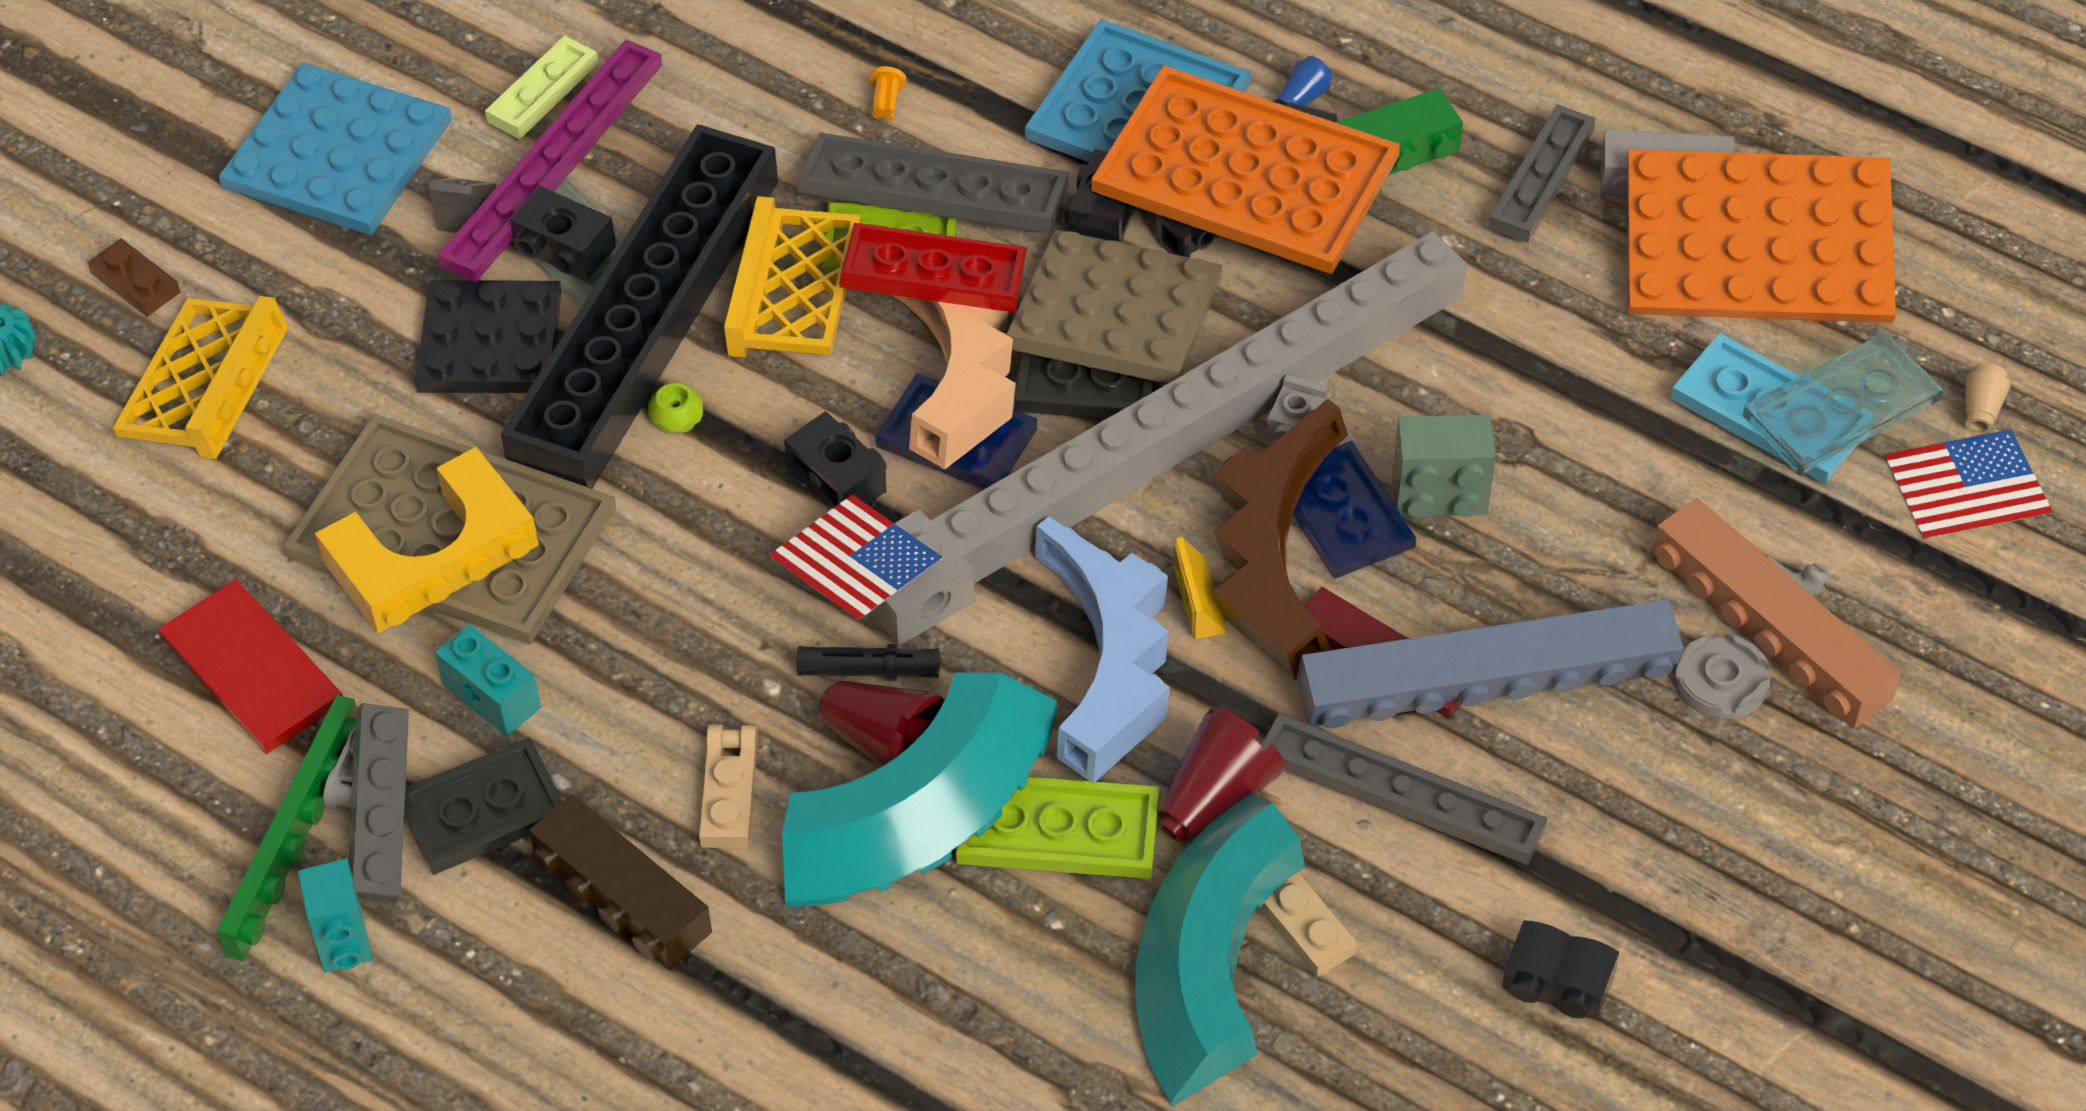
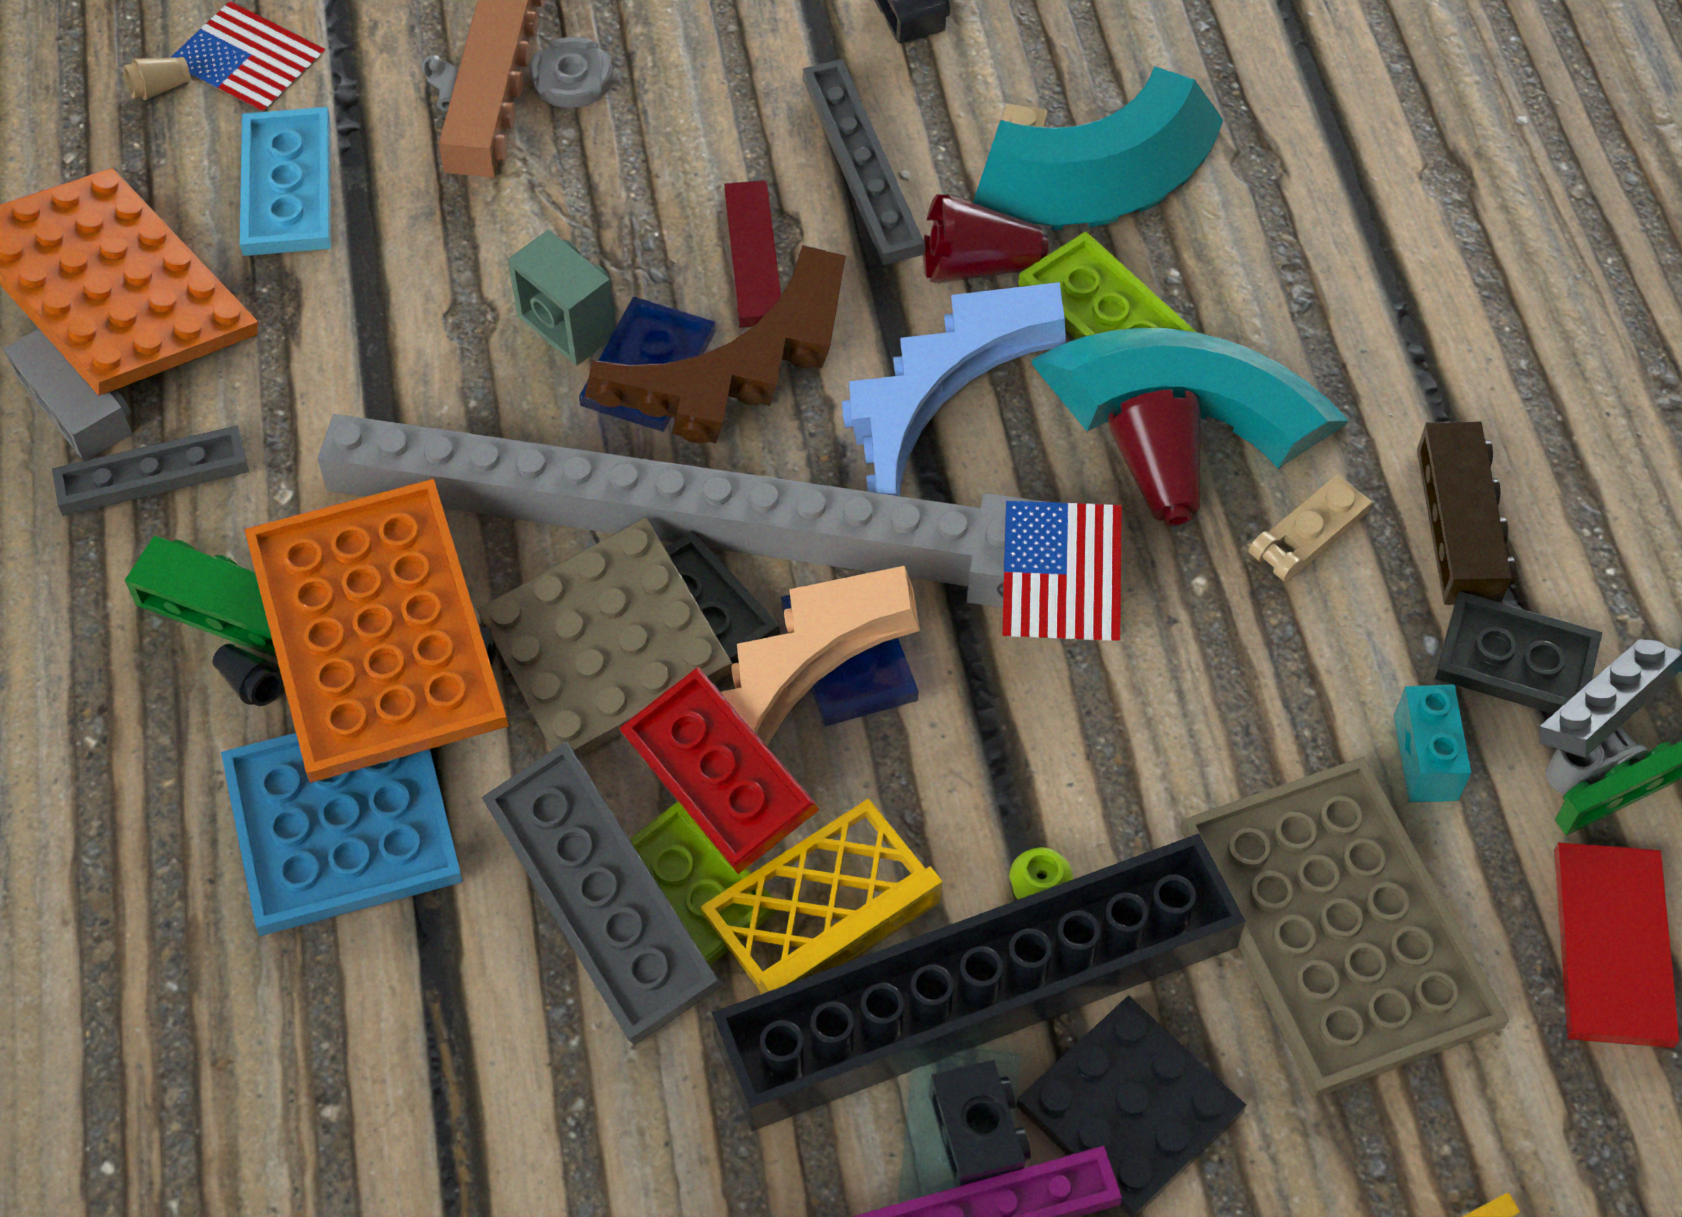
camera: 135 degrees left, 5 degrees up
yellow arch [315,447,539,634] -> none
black brick [784,411,887,509] -> none
black pin [796,644,941,681] -> none
light orange piece [869,66,907,121] -> none
black brick [1064,148,1136,243] -> none
yellow slope [1173,537,1227,639] -> none
light grey brick [1266,374,1329,442] -> none
blue cone [1274,56,1333,106] -> none
sand blue brick [1297,599,1684,728] -> none
clear light blue tile [1742,332,1944,476] -> none

